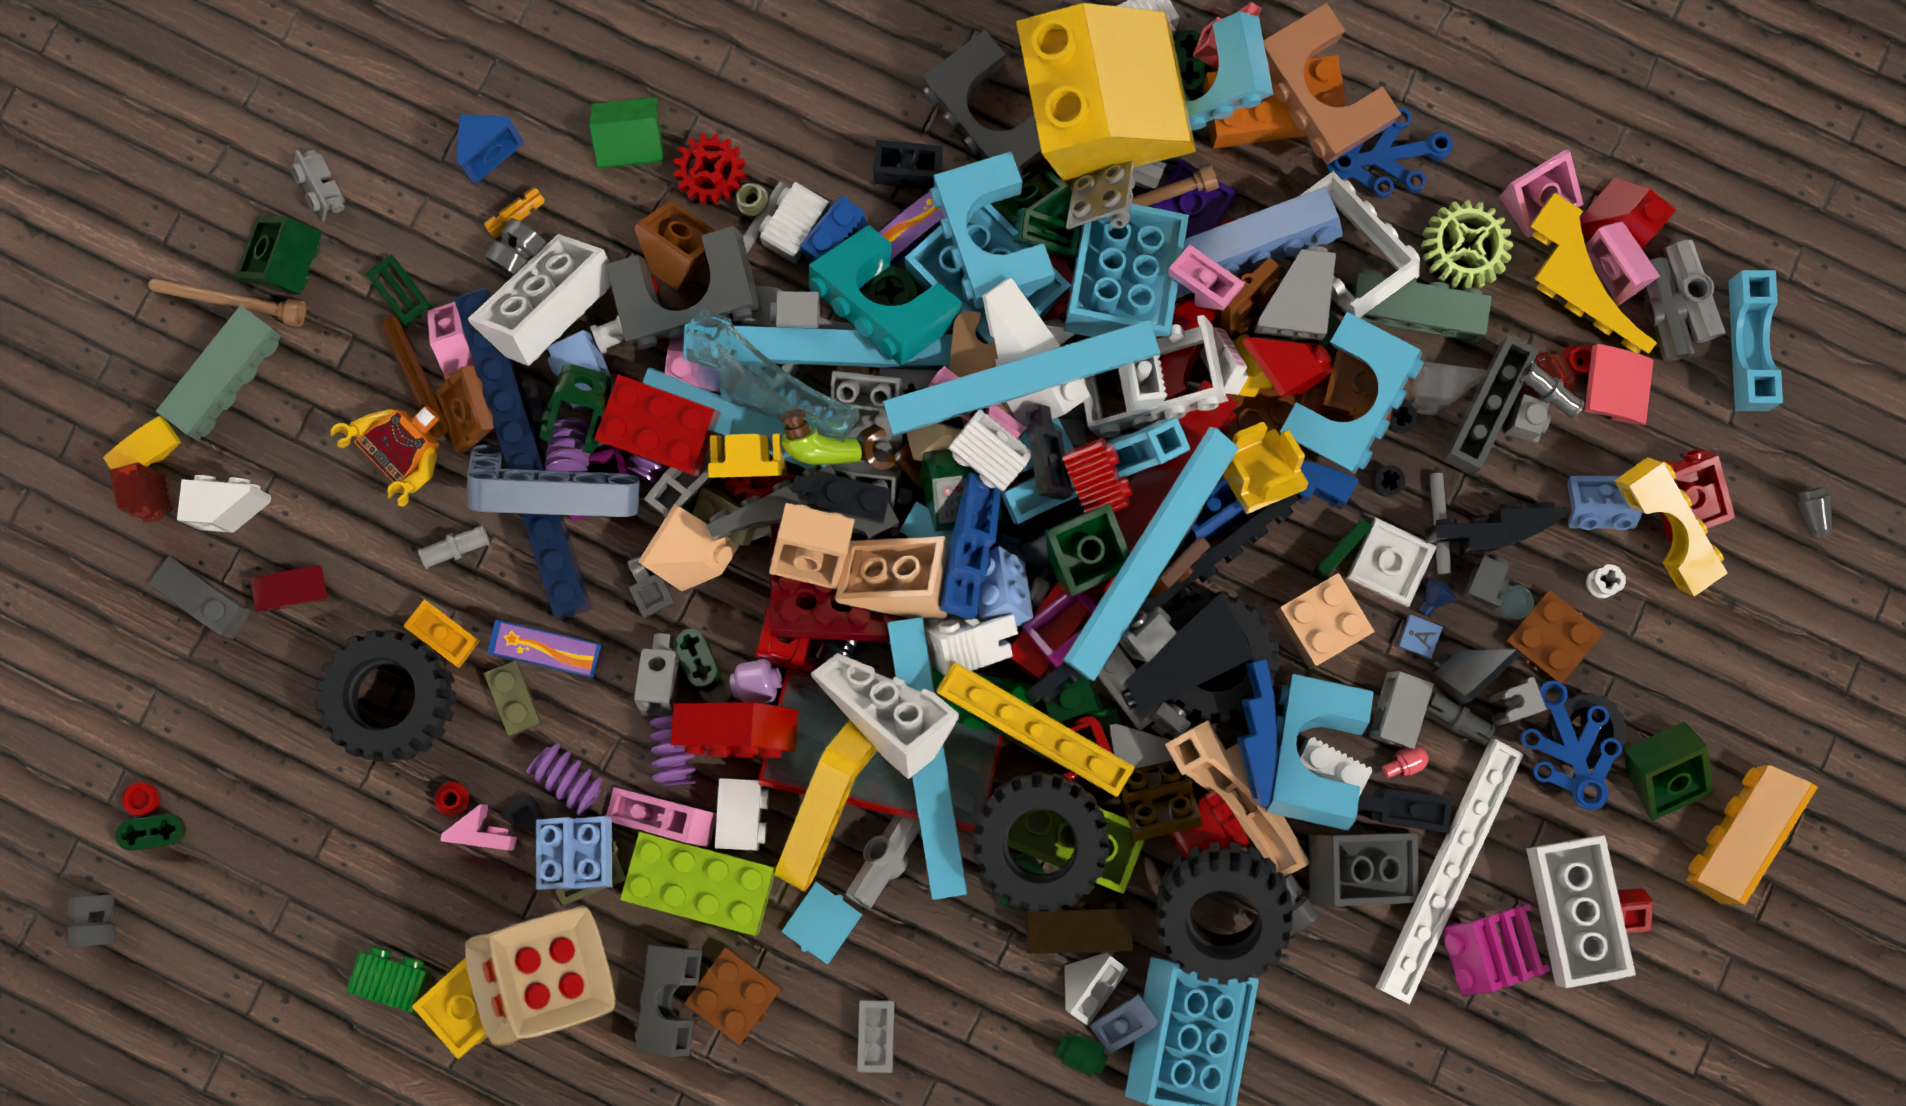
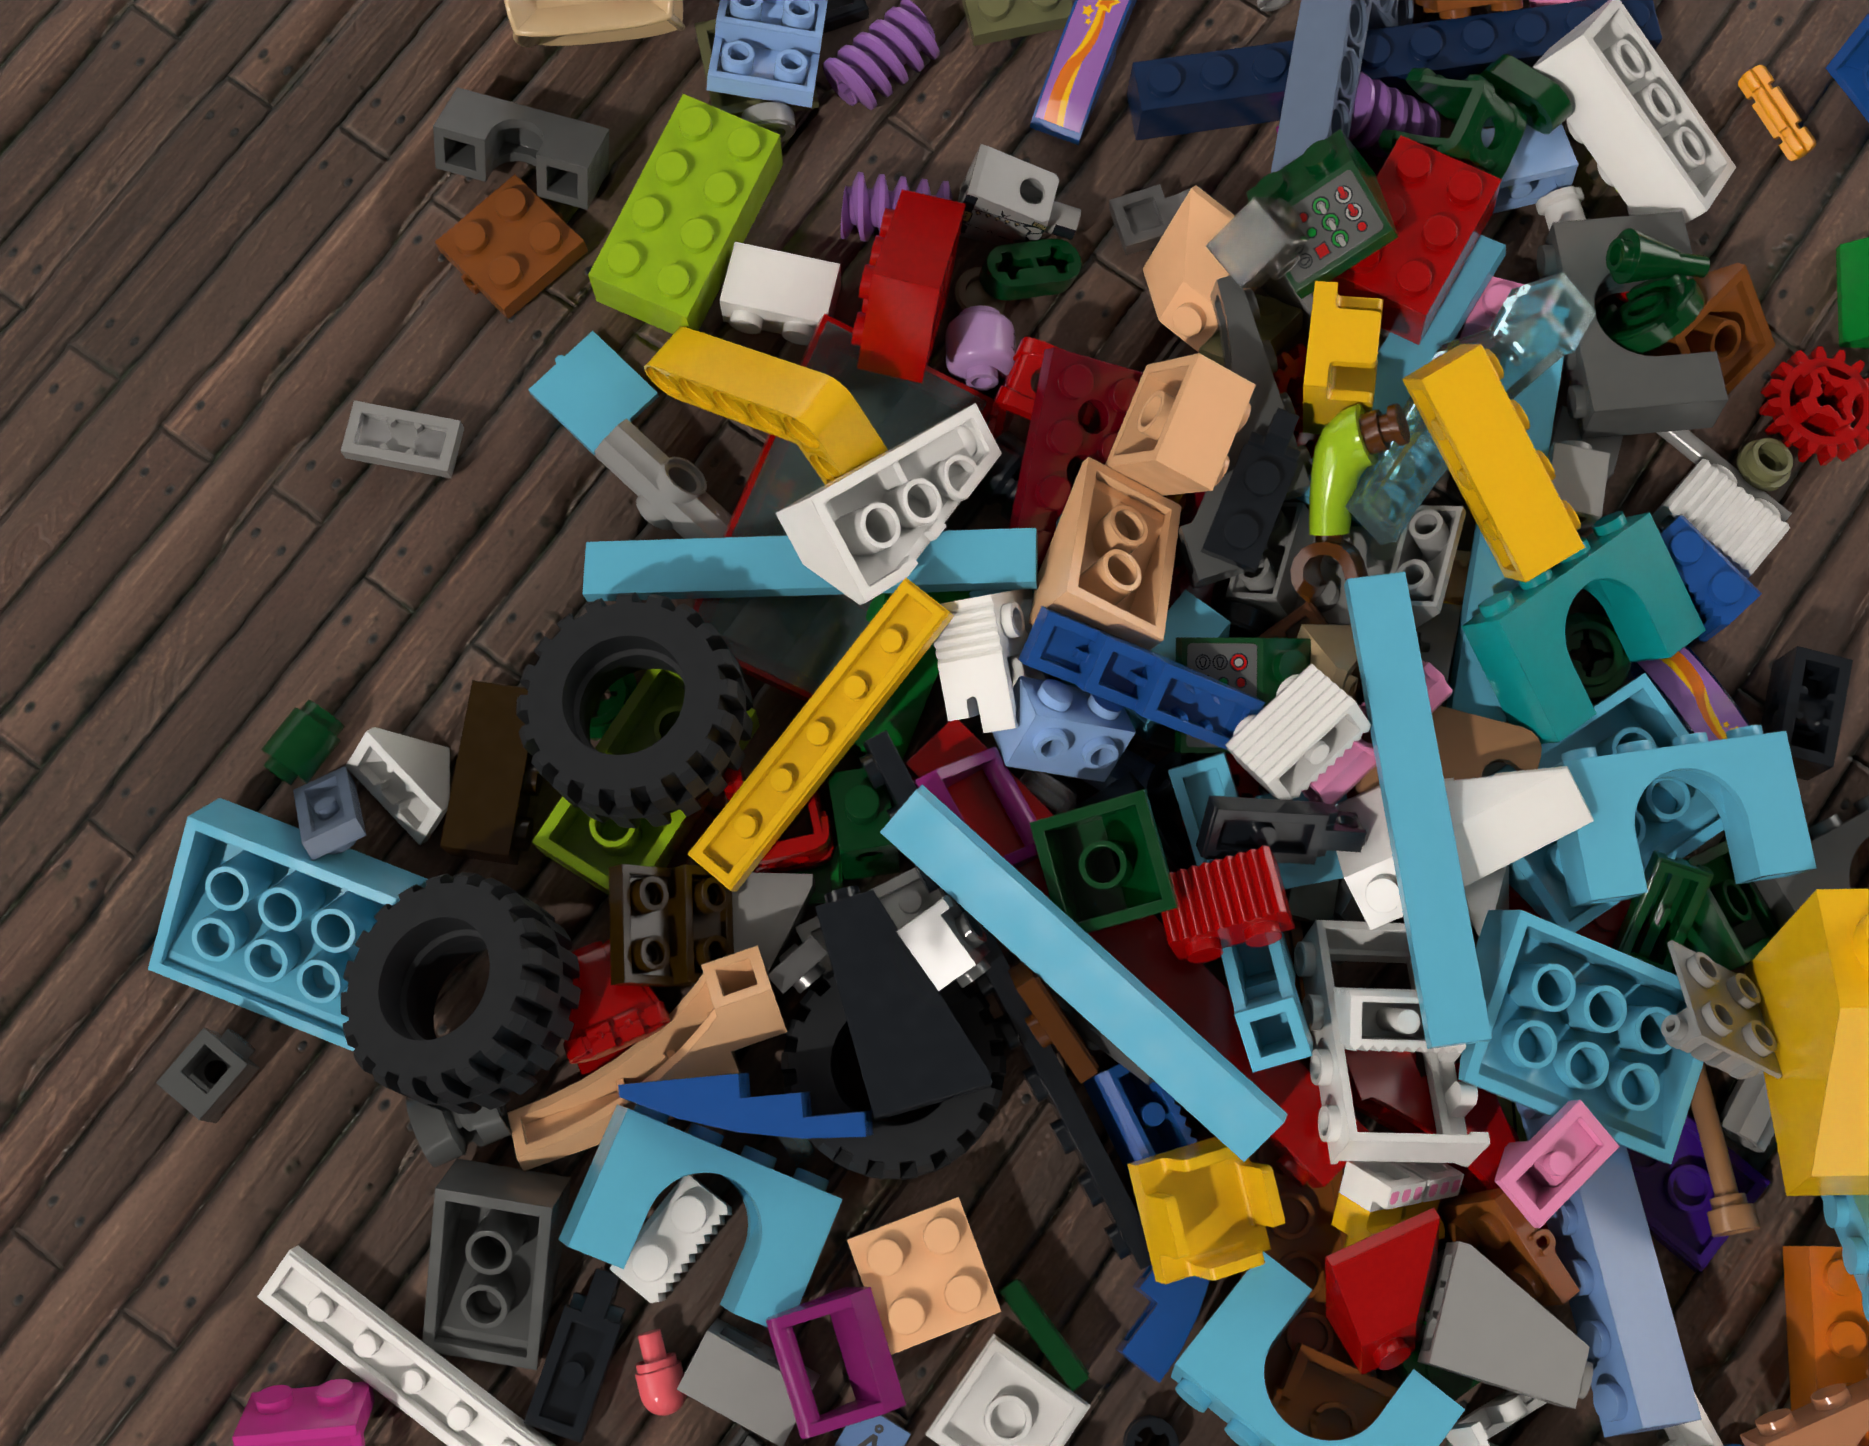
camera: 95 degrees right, 5 degrees down
dark grey wheel [484,218,547,277] -> none
bright pink slope [606,787,717,847] -> none
none -> dark grey brick [156,1028,260,1123]
none -> light grey tile [741,102,796,142]
none -> magenta tile [766,1287,906,1439]
none -> clear smoke brick [1206,197,1309,288]
none -> slope [1246,129,1399,299]
none -> yellow brick [1402,344,1585,583]
none -> dark green beam [1480,54,1572,134]
none -> dark green tile [1597,274,1705,354]
none -> dark green cone [1606,228,1710,284]

